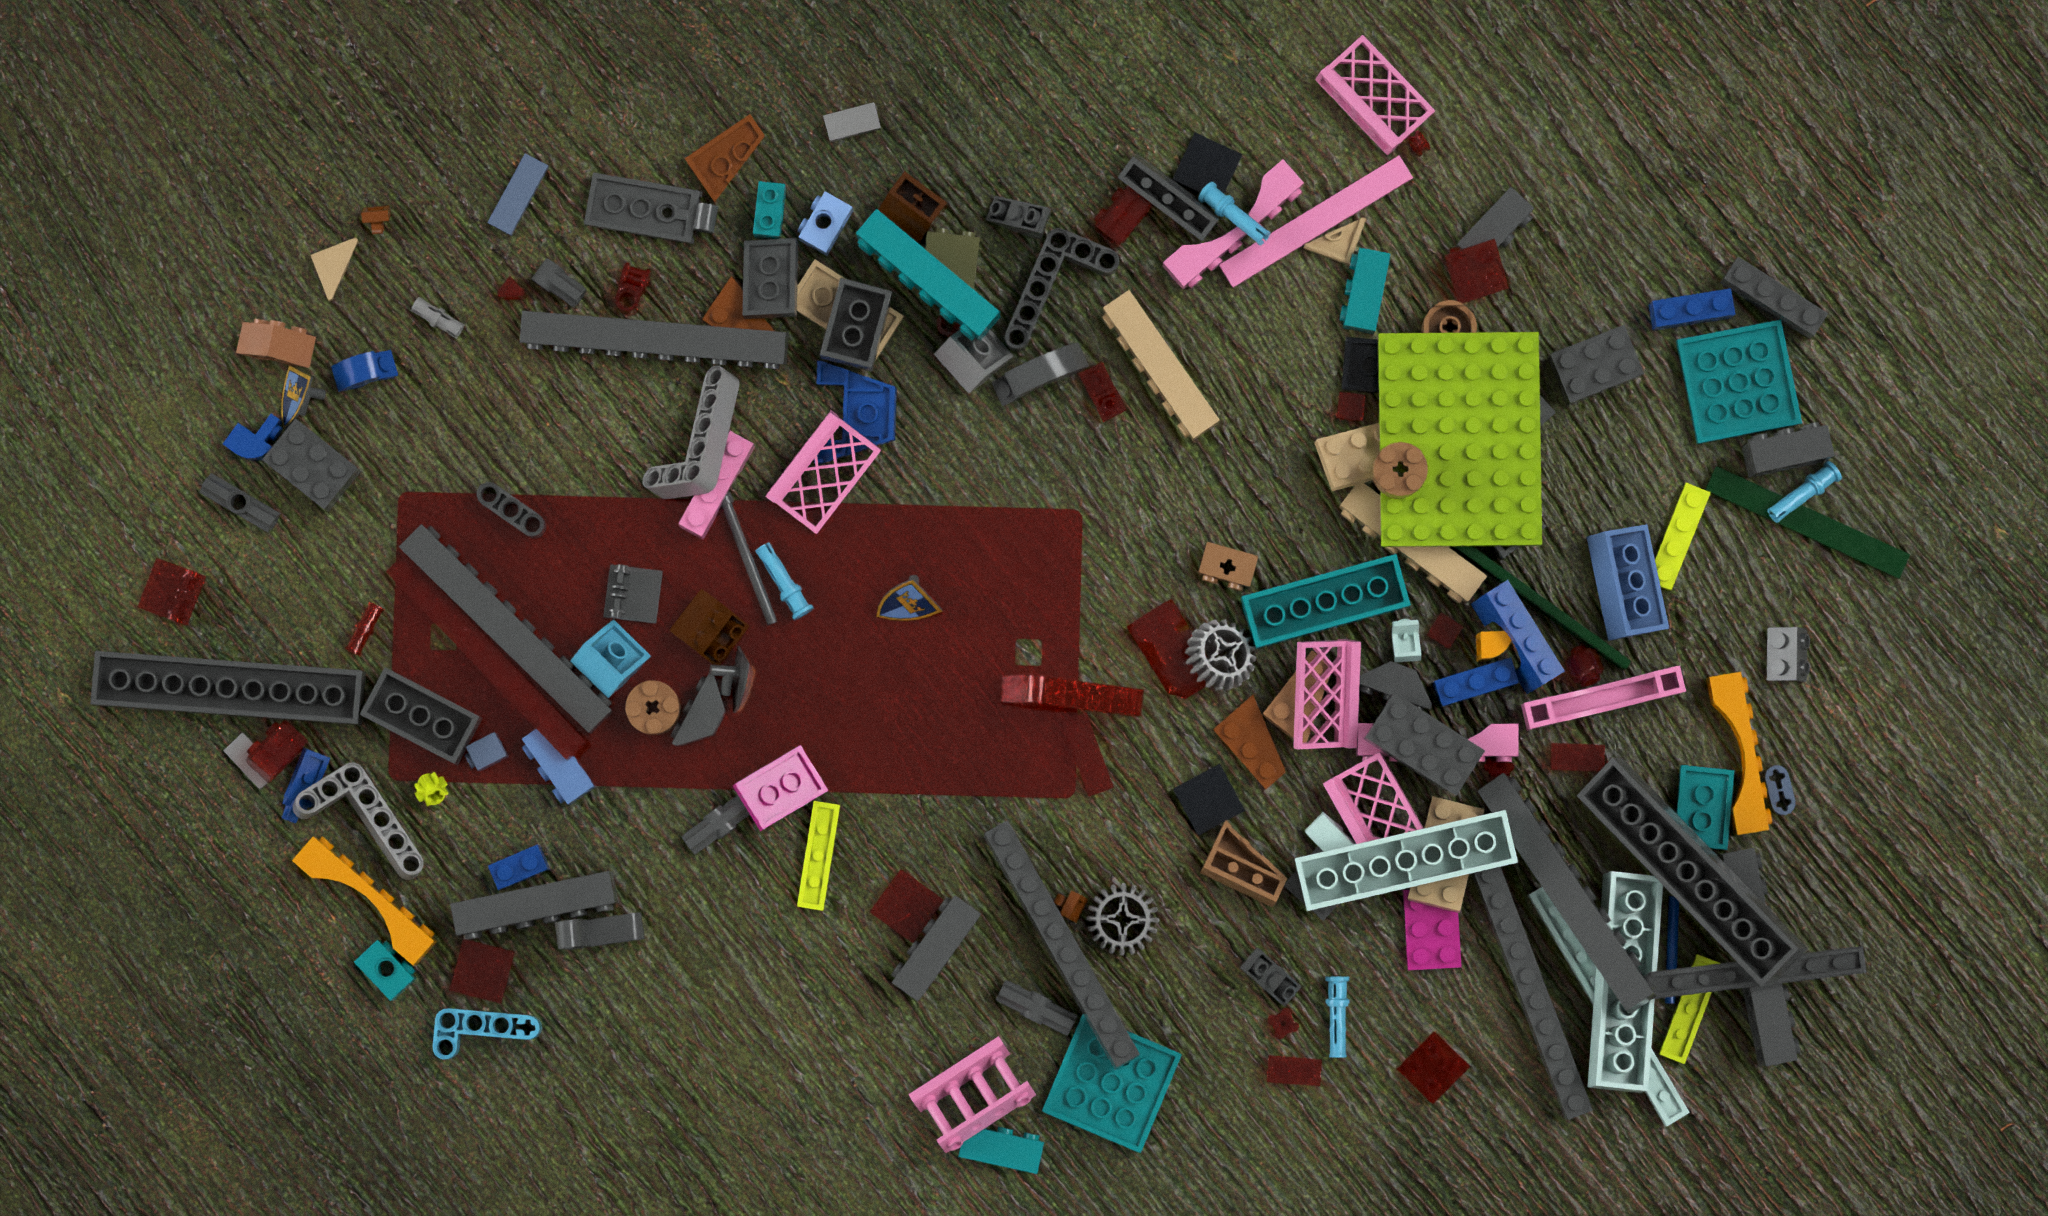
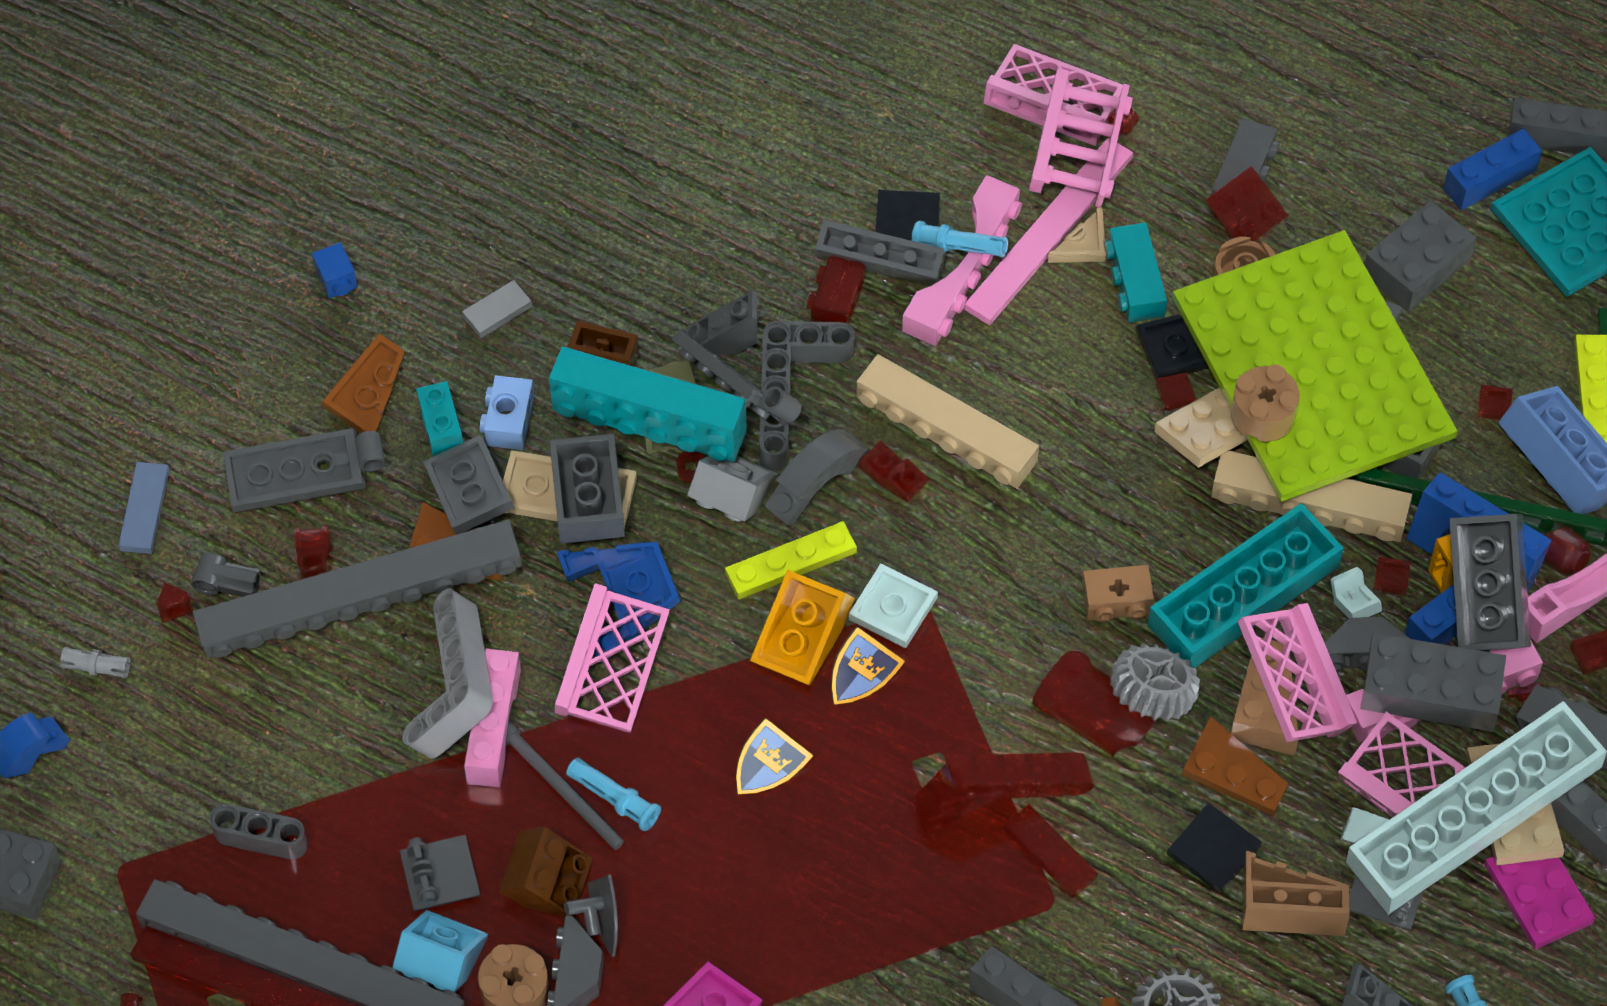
camera: 20 degrees left, 25 degrees down
none -> blue brick [312,242,358,298]
none -> dark grey hinge [672,329,801,425]
none -> neon yellow plate [725,521,857,600]
none -> light orange slope [750,570,856,685]
none -> shield [831,626,905,704]
none -> light aqua plate [849,564,938,648]
none -> bright pink fence [1029,68,1133,207]
none -> dark grey brick [1450,514,1531,650]
none -> clear red tile [1477,385,1513,420]

